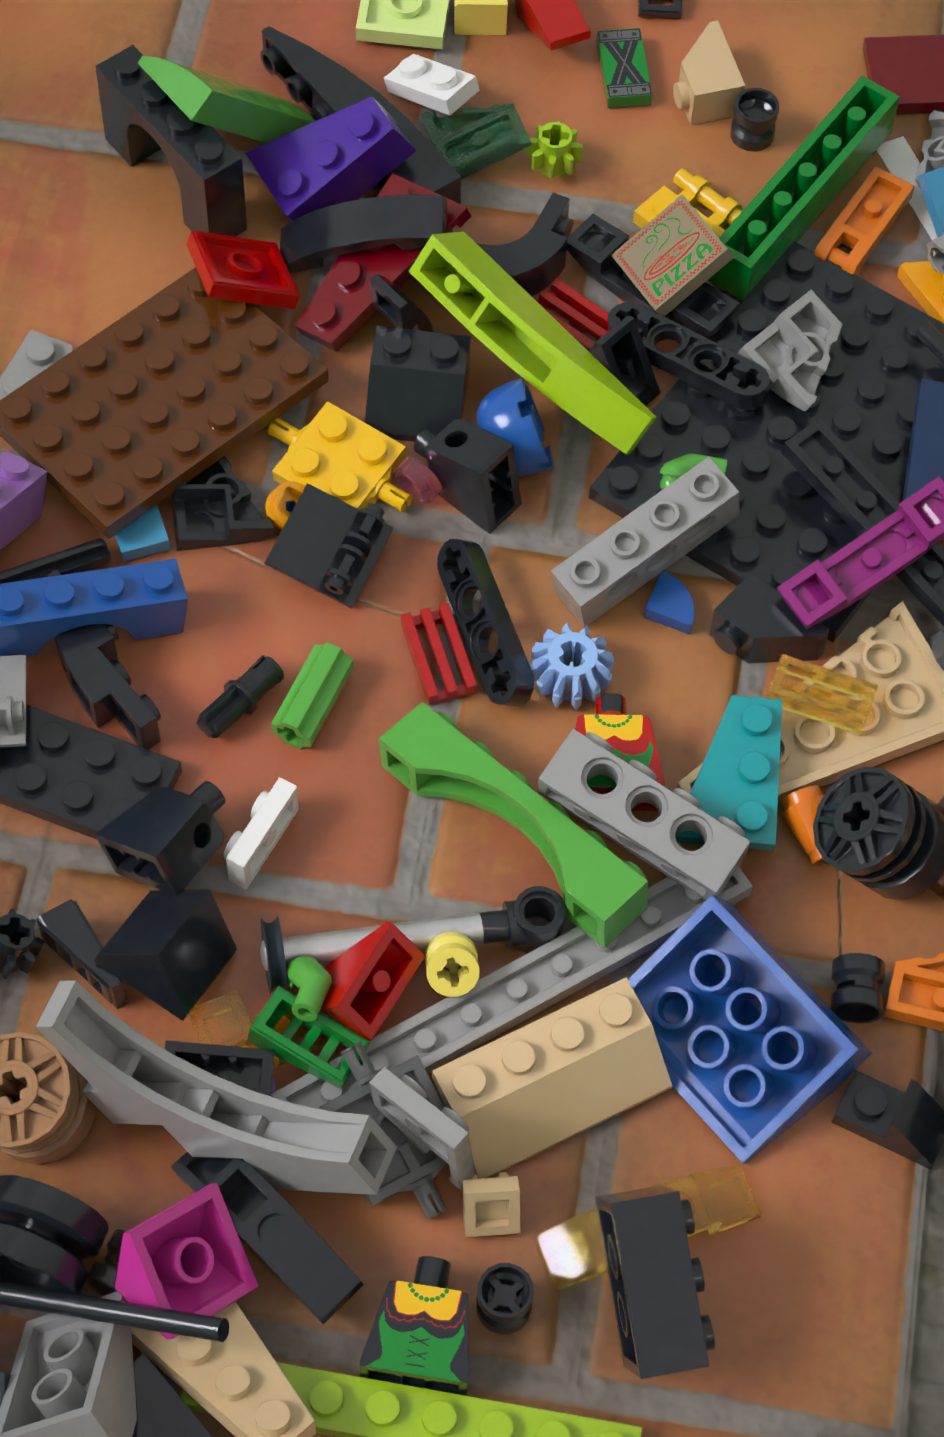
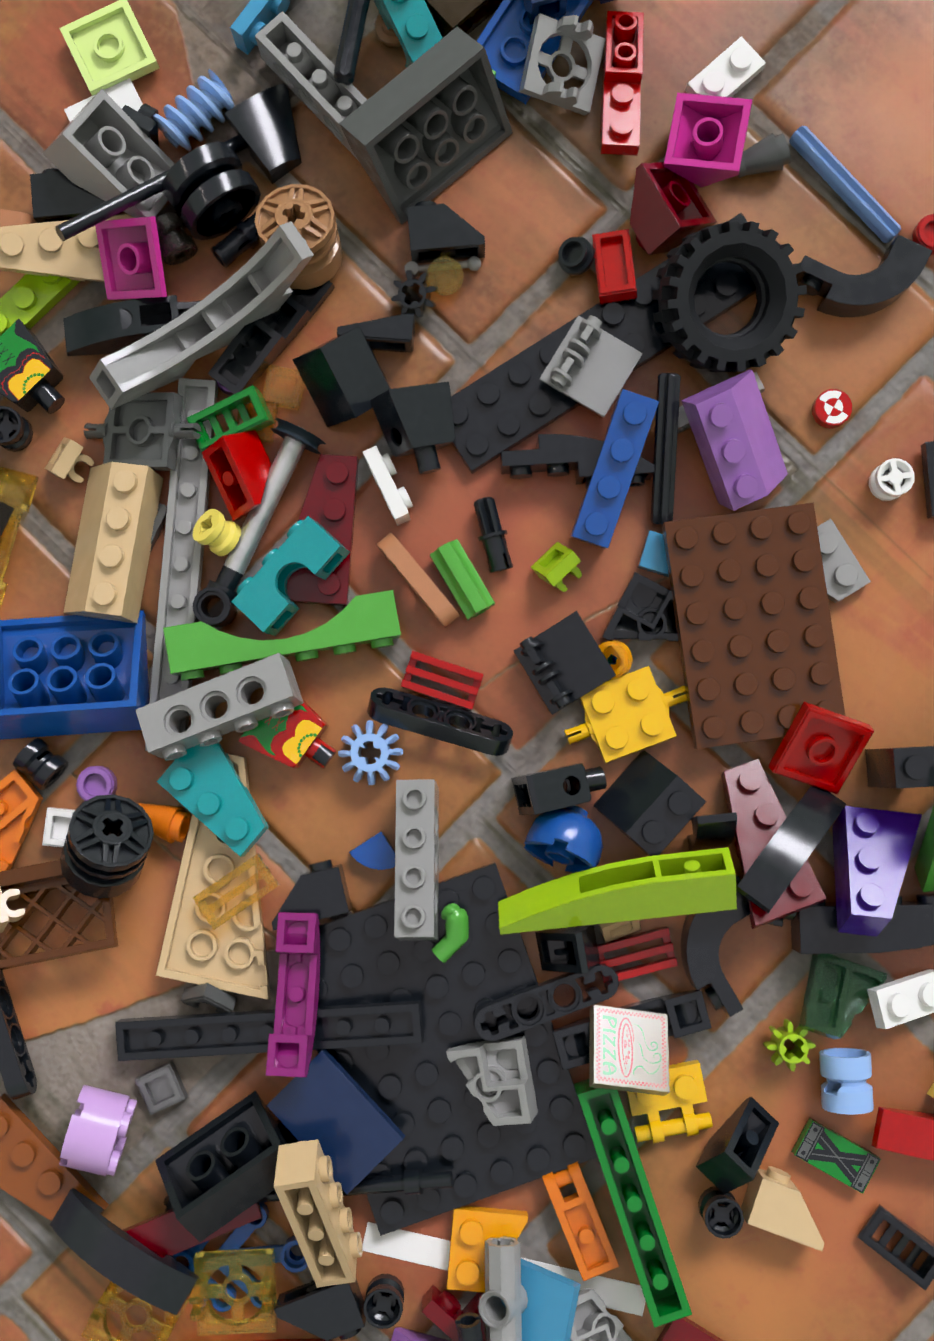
camera: 130 degrees right, 25 degrees up
bright green arm [286,956,332,1022] -> none
light grey wing [369,1067,475,1190] -> none
clear pink tile [395,456,442,503] -> none
none -> white tile [42,807,75,848]
none -> medium lavender tile [76,766,117,801]
none -> black pin [211,212,260,268]
none -> teal arch [231,516,350,636]
none -> dark red wing [287,454,359,606]
none -> nougat beam [376,532,460,628]
none -> lime tile [531,542,582,592]
none -> black slope [696,1097,779,1194]
none -> light blue wheel [819,1048,874,1115]

